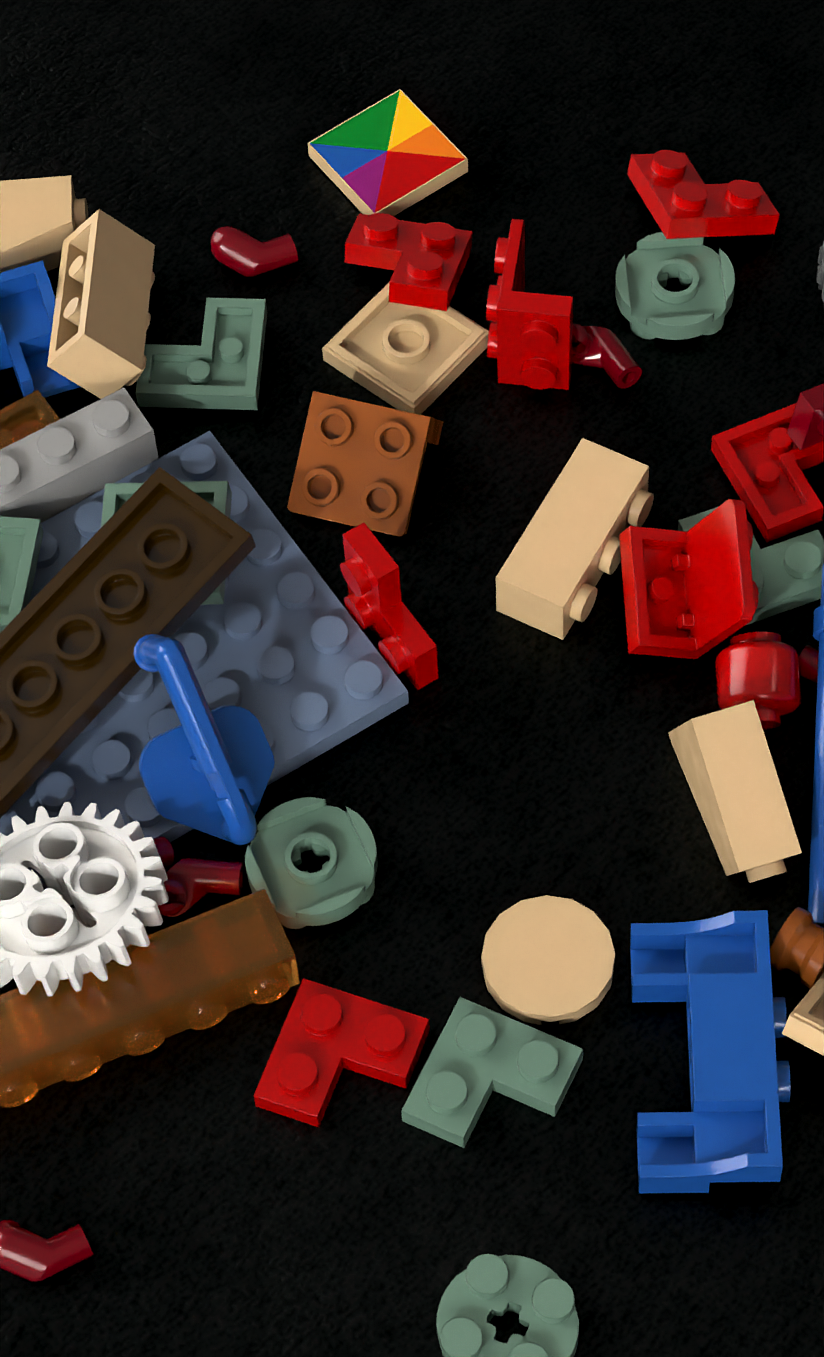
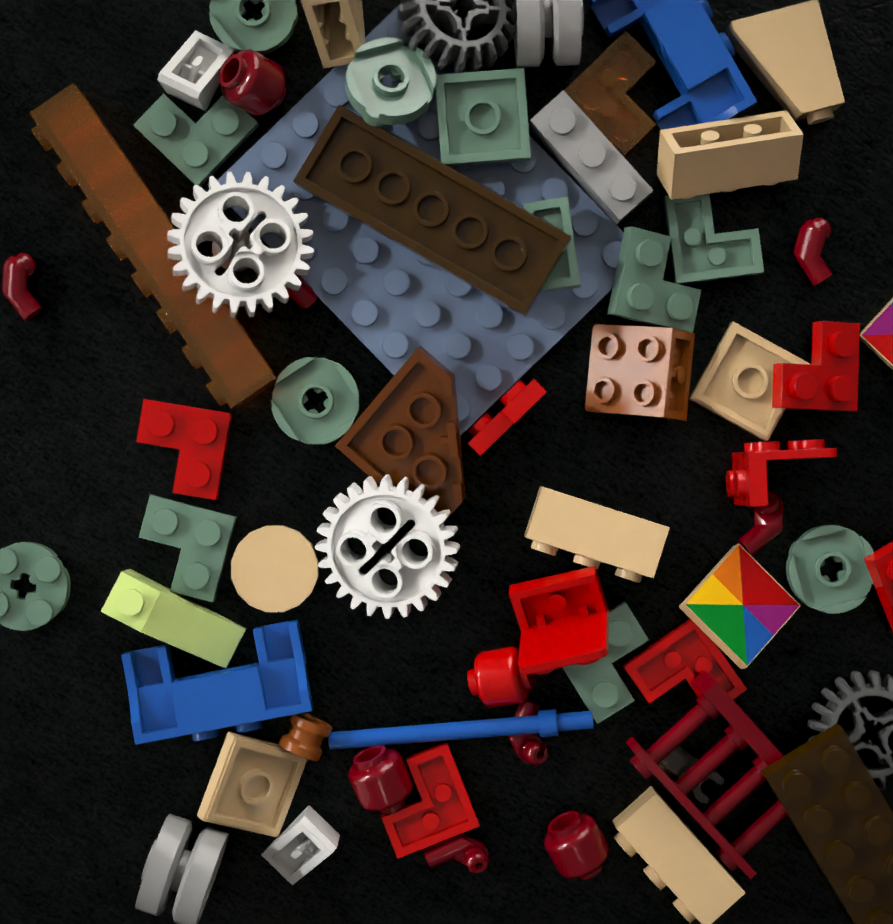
camera: 70 degrees right, 30 degrees up
blue piece [133,634,275,845] -> none
dark red arm [158,858,244,917] -> none
tan slope [668,700,802,883] -> none
none -> yellowish green slope [101,569,247,668]
none -> white gear [315,474,460,619]
none -> reddish brown plate [335,346,466,523]
none -> sand green plate [607,226,701,333]
none -> tile [679,543,801,669]

